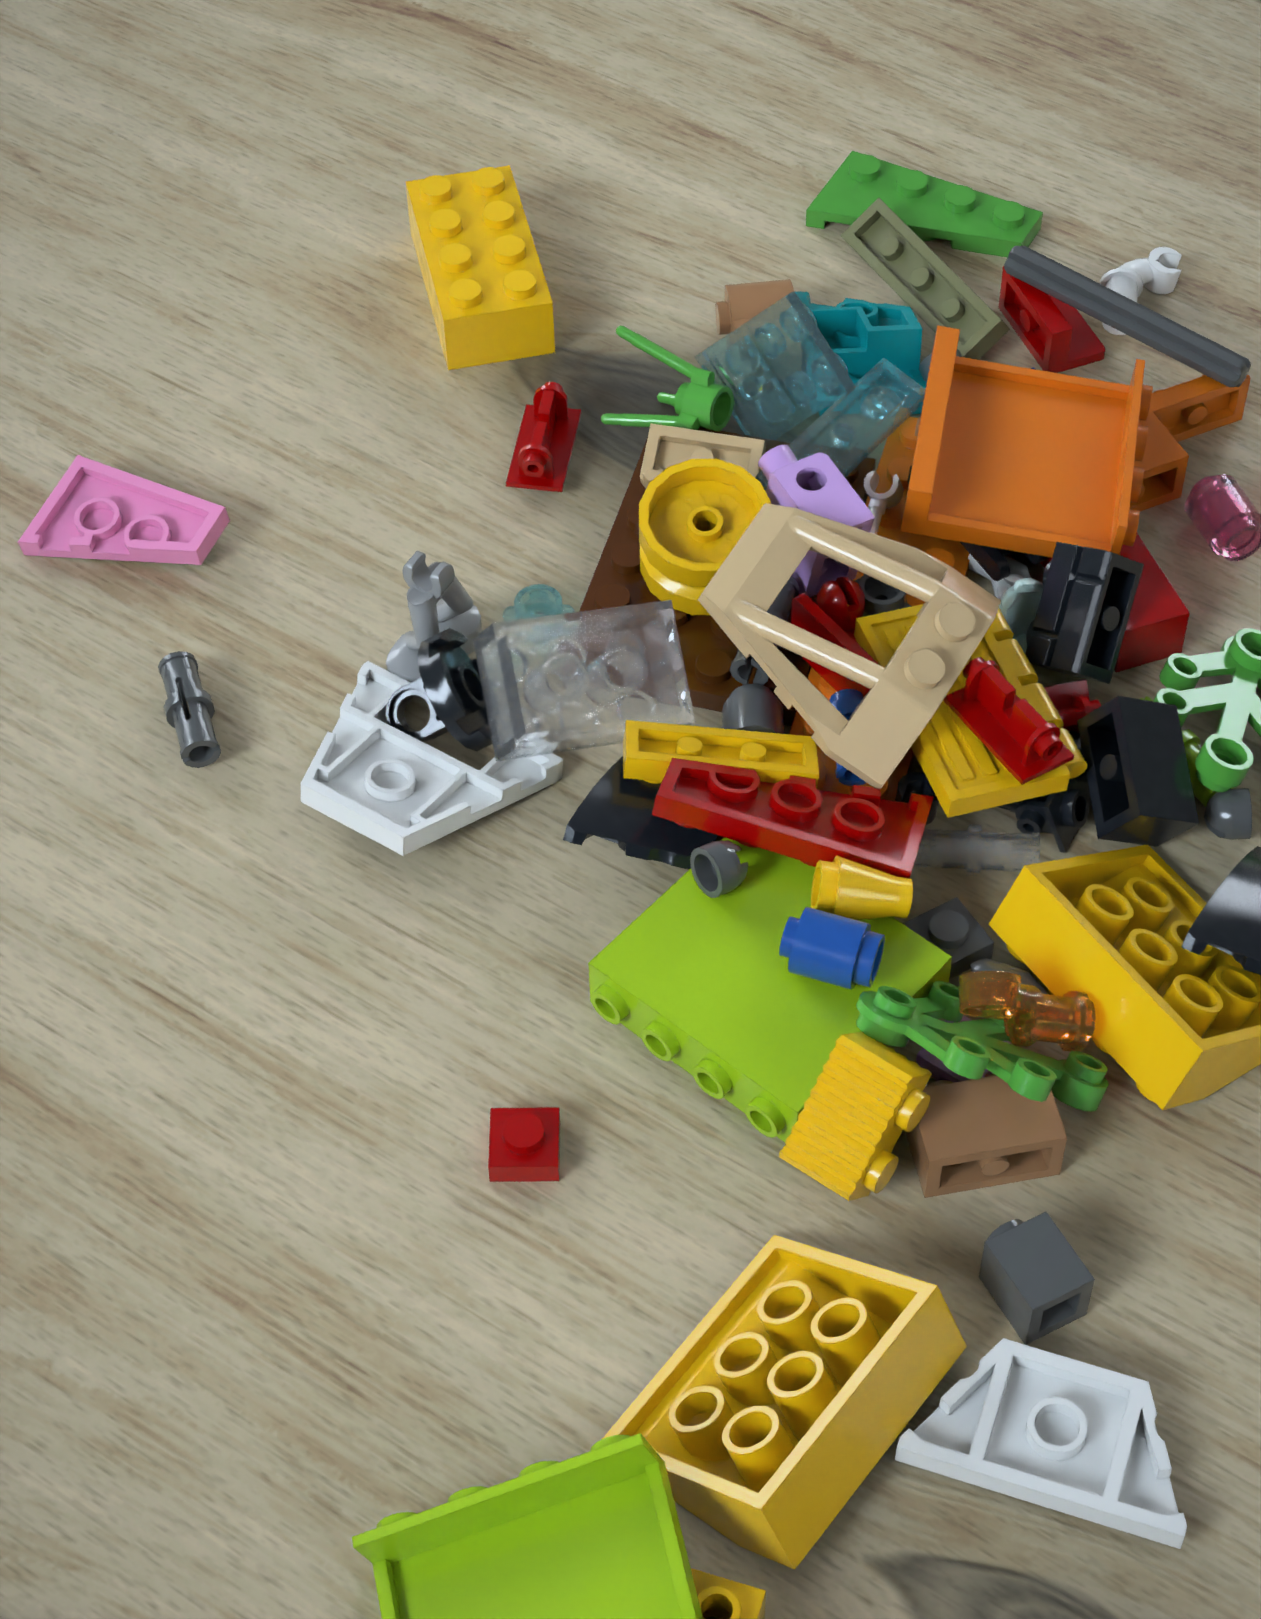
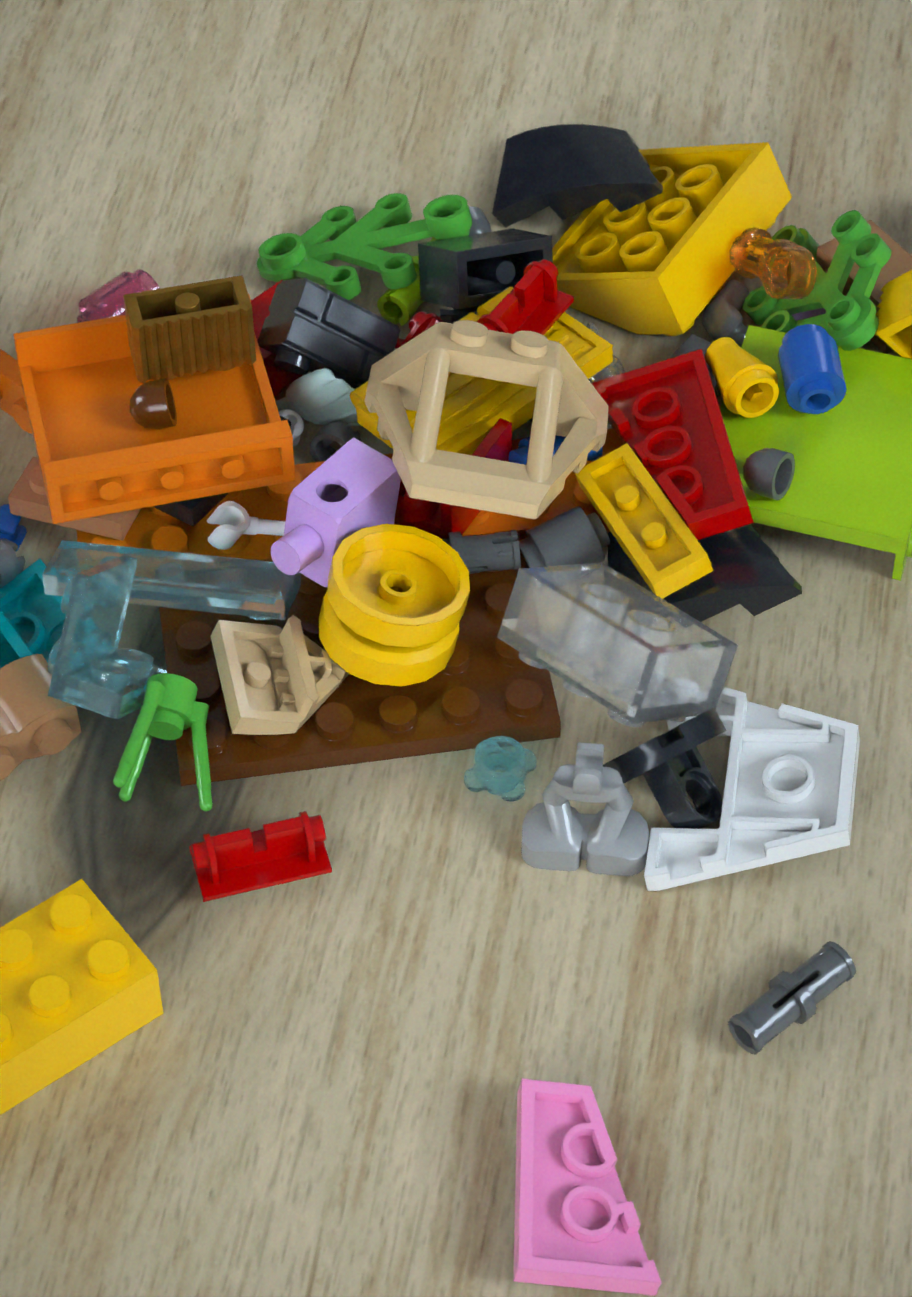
camera: 115 degrees left, 0 degrees up
none -> pearl gold brick [123,275,256,383]
none -> reddish brown hinge [130,378,177,429]

